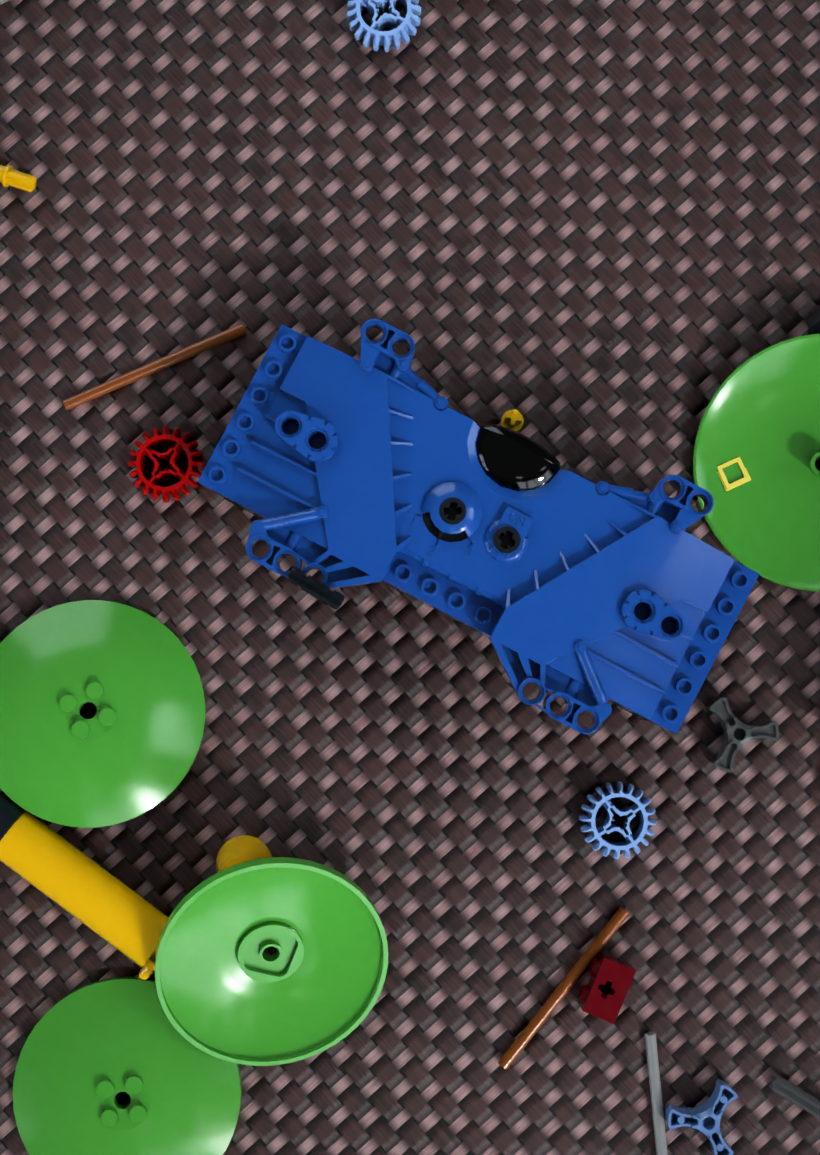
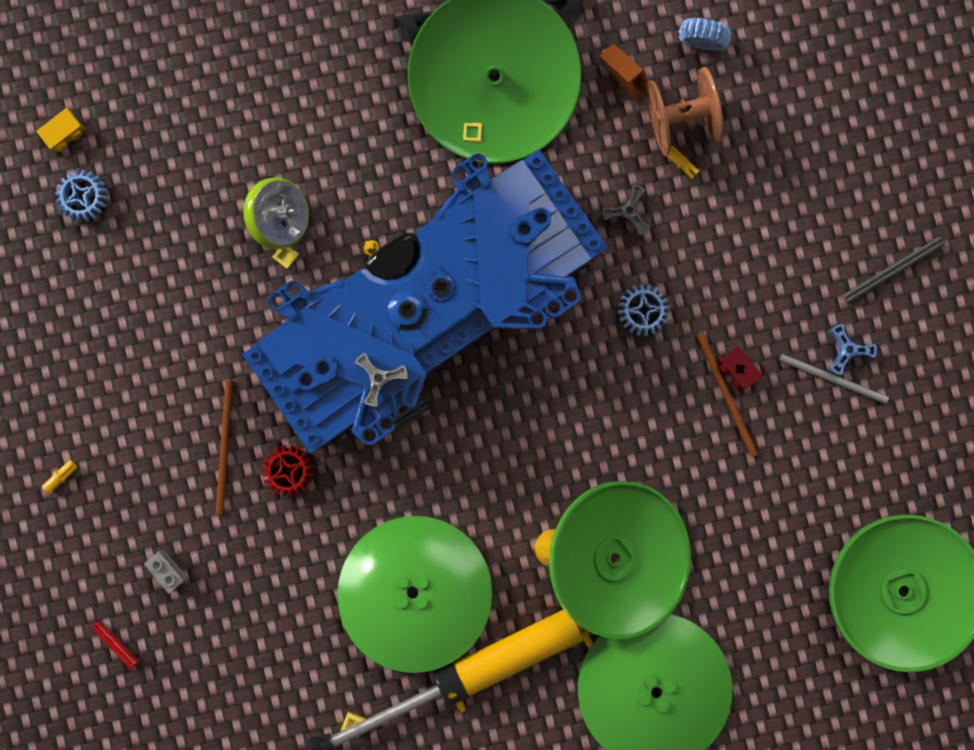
camera: 60 degrees left, 0 degrees up
none -> flat silver wheel [243,178,309,249]
none -> light yellow tile [272,247,300,269]
none -> light grey piece [355,353,408,407]

